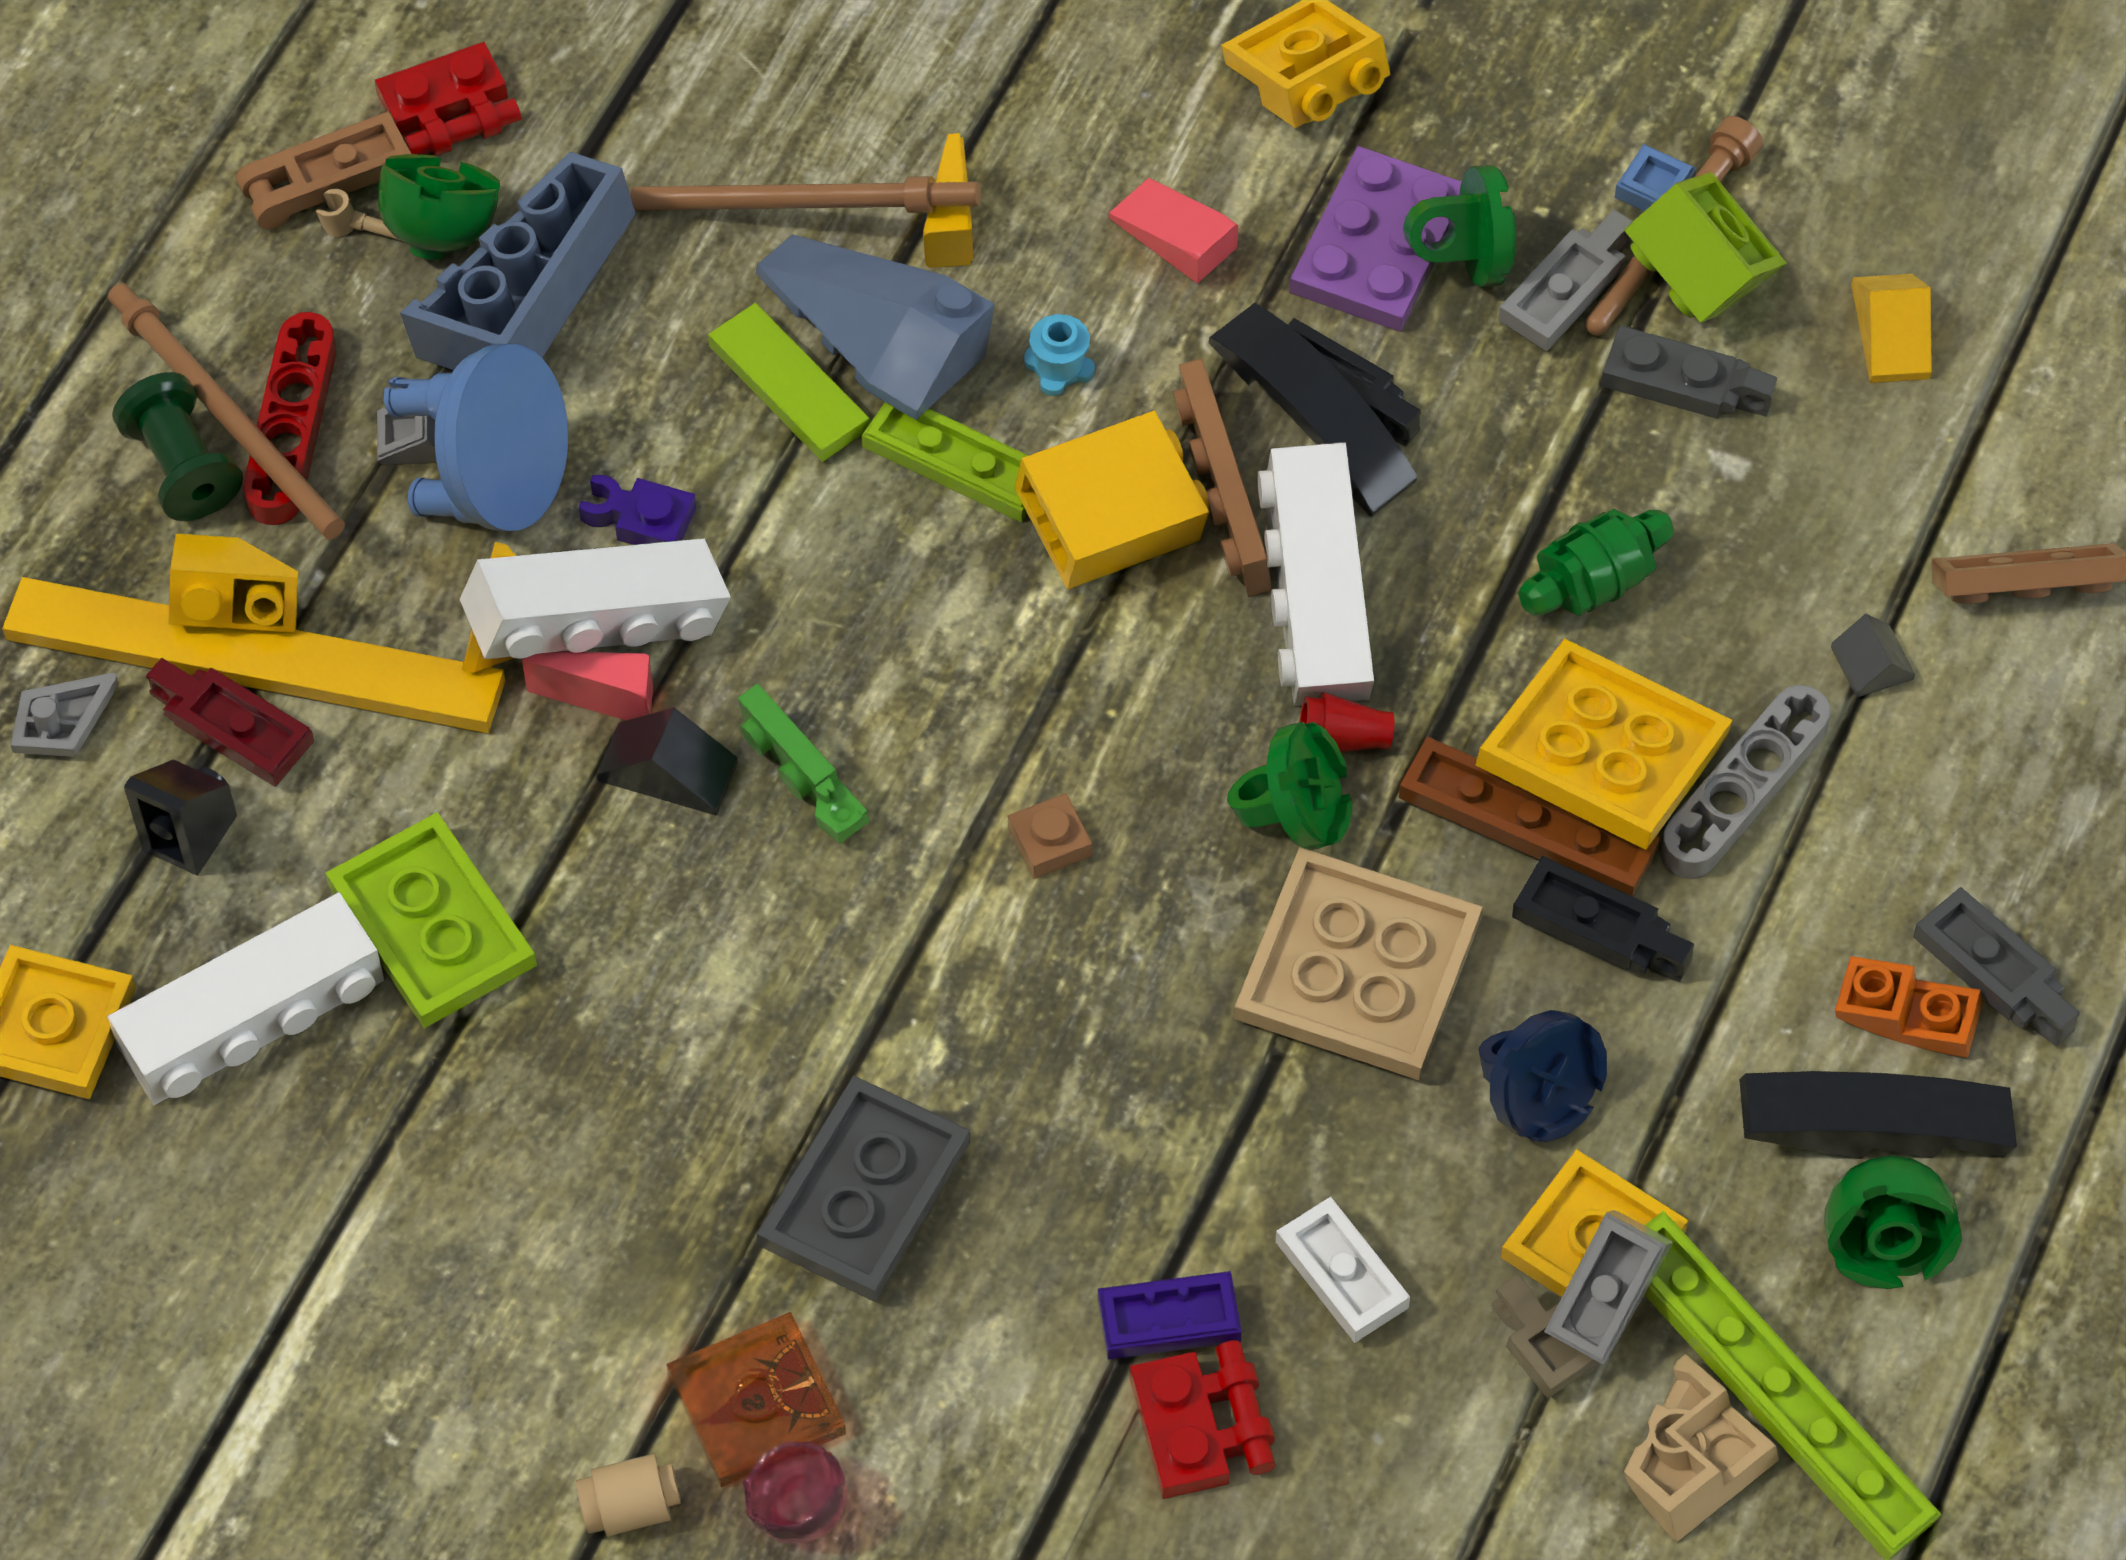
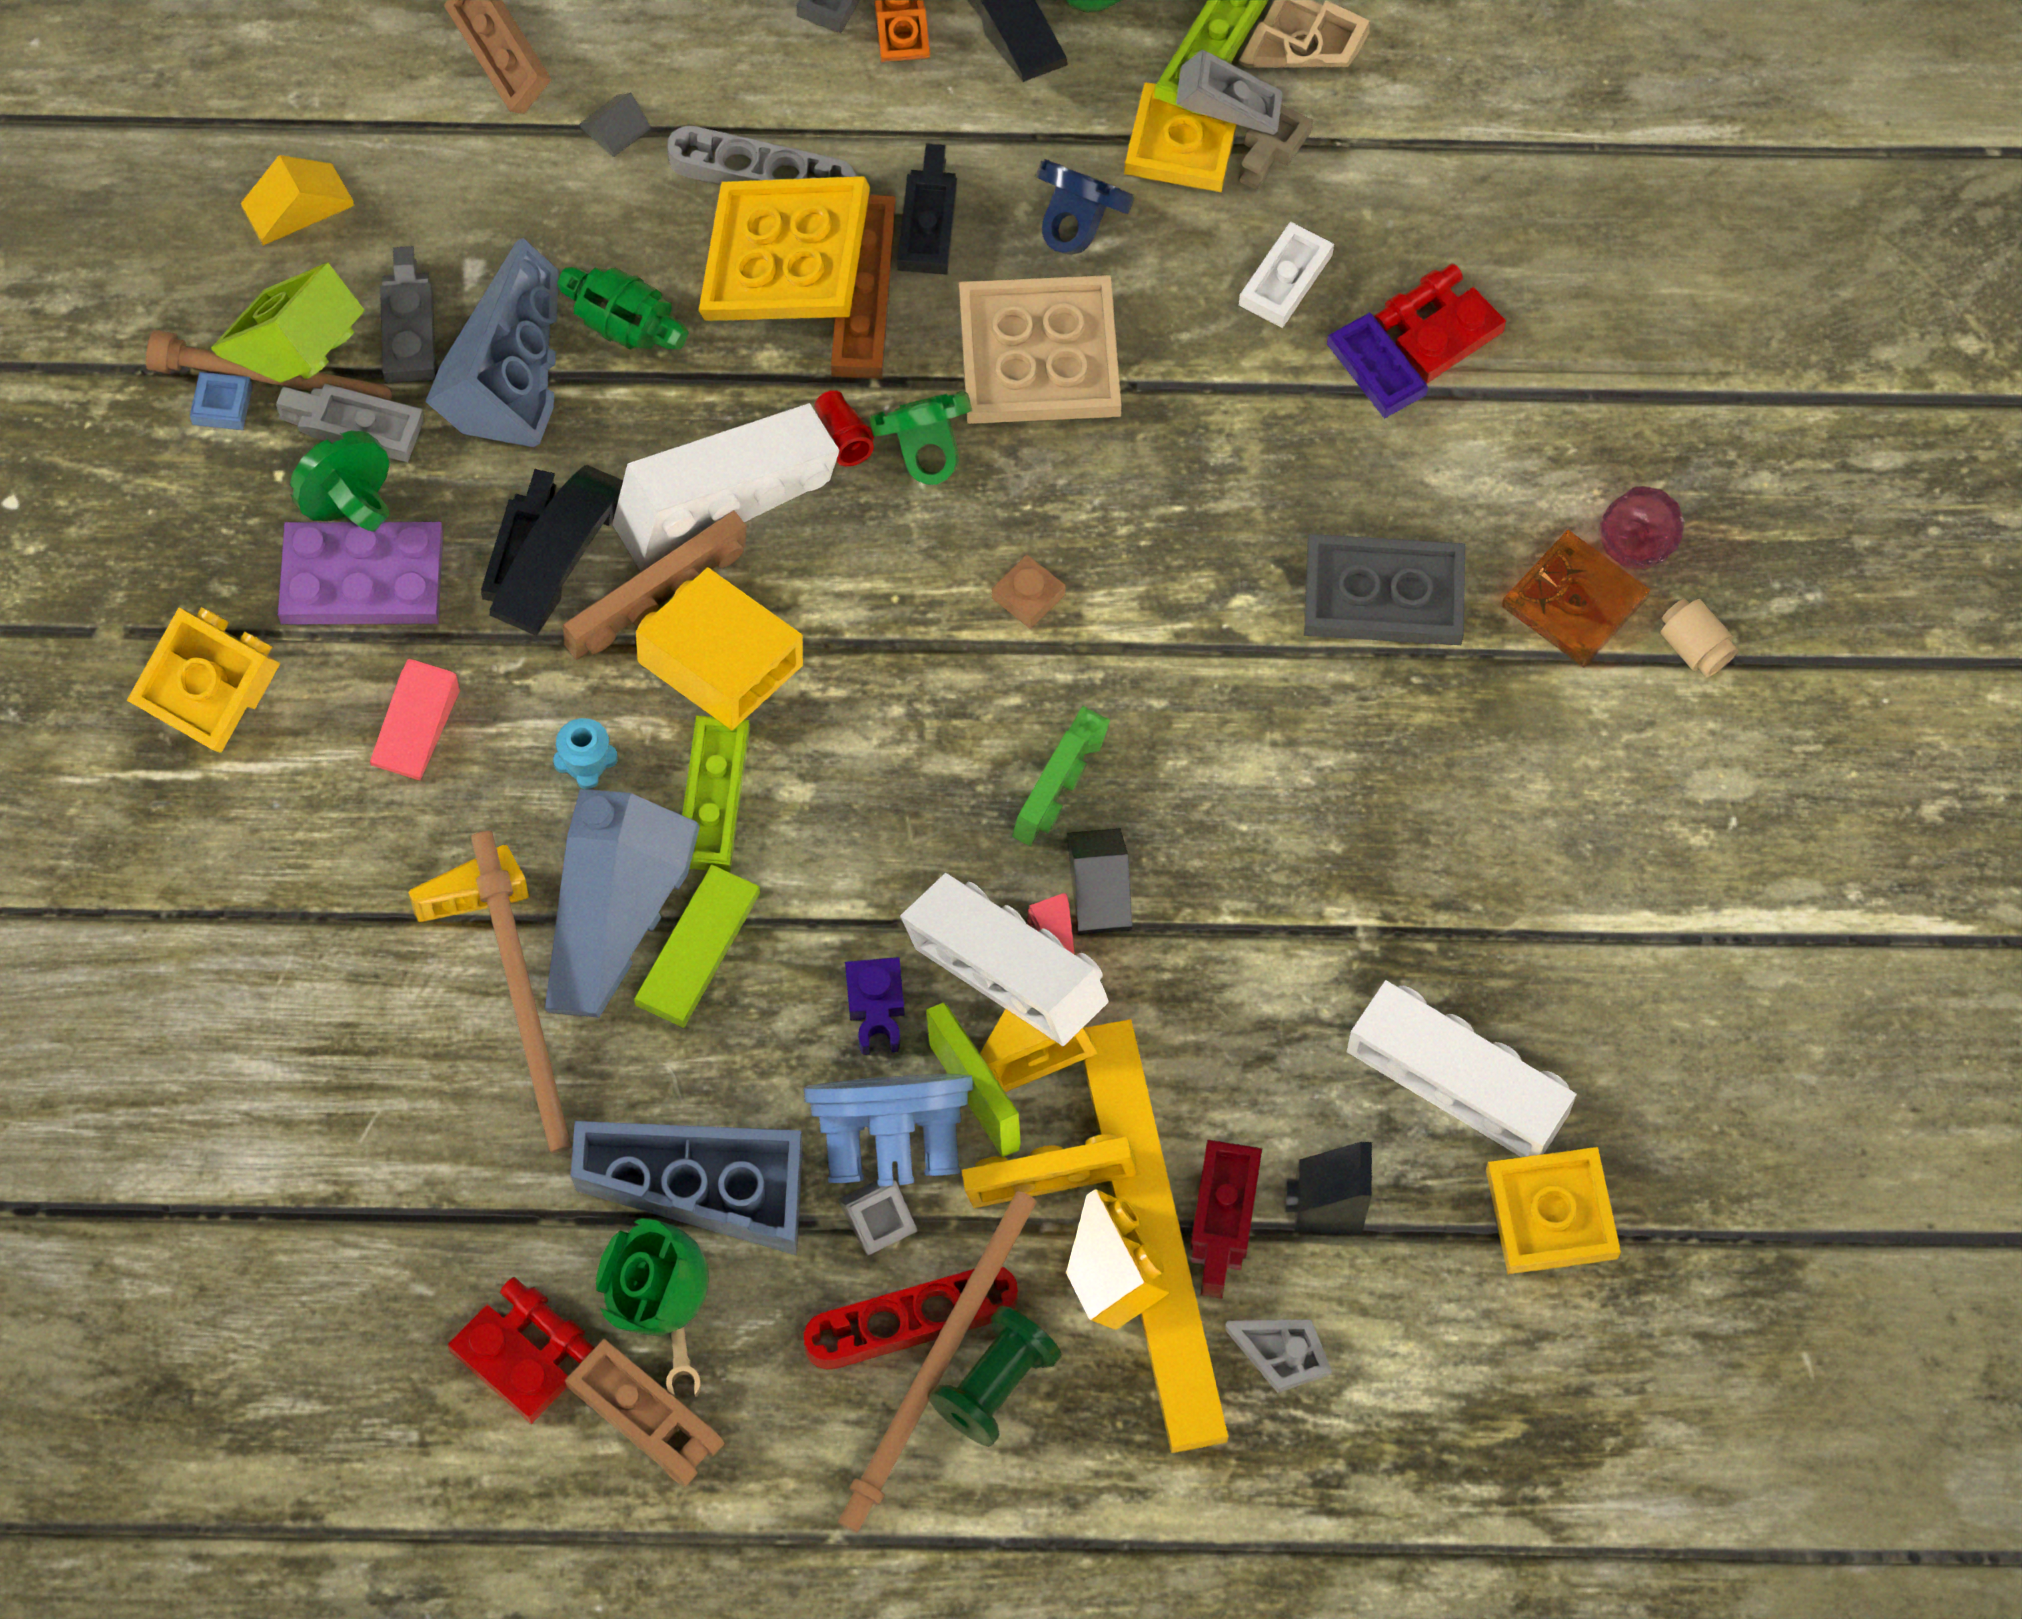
camera: 115 degrees left, 5 degrees up
lime plate [325,812,537,1029] -> none
none -> sand blue wedge [425,238,559,447]
none -> lime tile [926,1002,1021,1157]
none -> yellow plate [961,1134,1138,1208]

